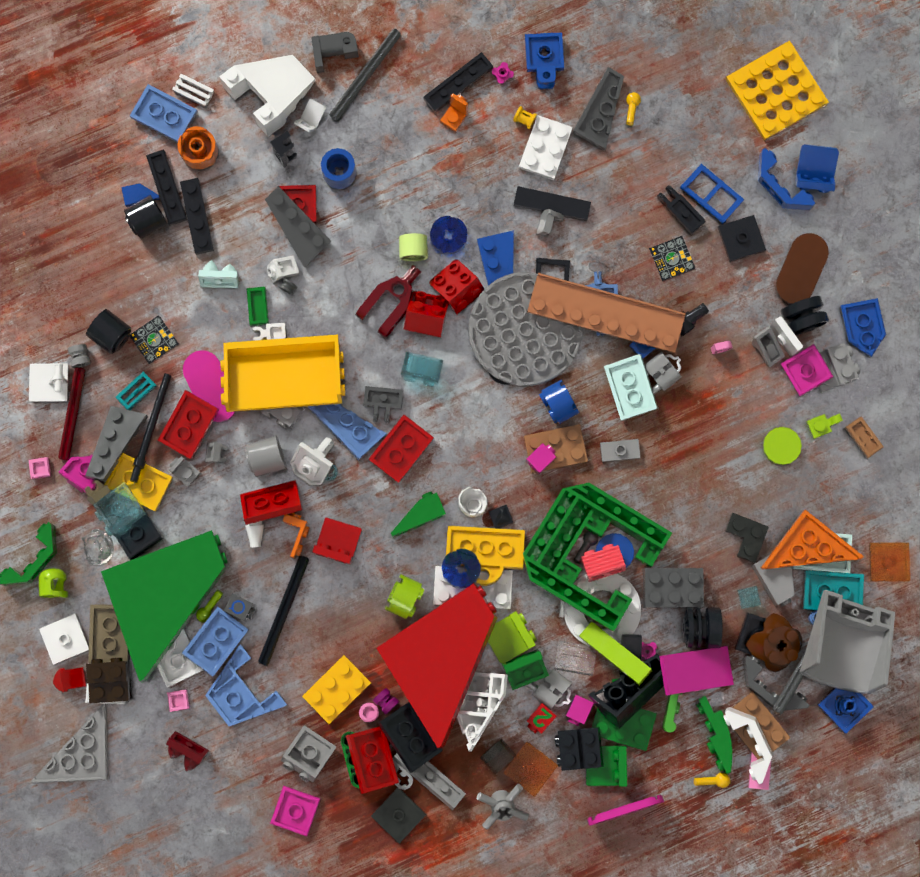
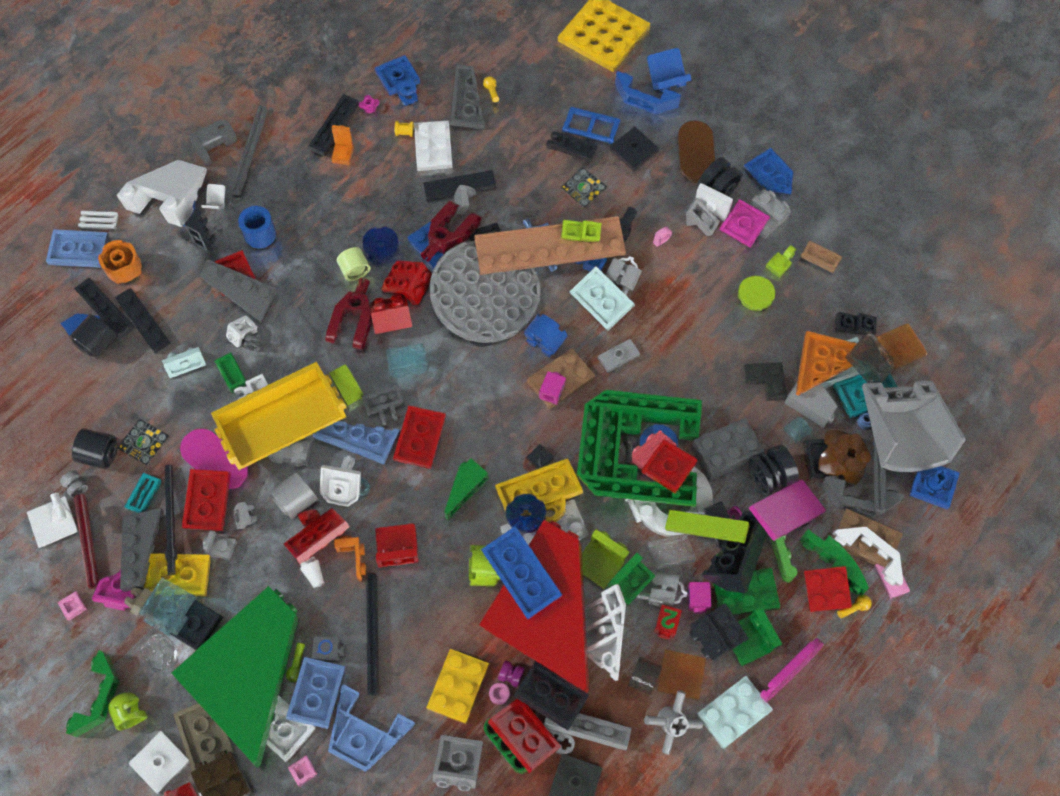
camera: 25 degrees left, 15 degrees down
white hair [458,487,488,517] -> none
none -> red tile [298,509,321,526]
none -> lime slope [329,364,364,406]
none -> dark red piece [420,201,482,262]
none -> blue plate [481,526,563,619]
none -> lime slope [561,220,601,242]
none -> red plate [641,439,698,494]
none -> light aqua plate [696,676,773,749]
none -> red plate [804,566,852,612]
none -> black slope [835,311,877,335]
none -> clear smoke slope [845,331,894,383]

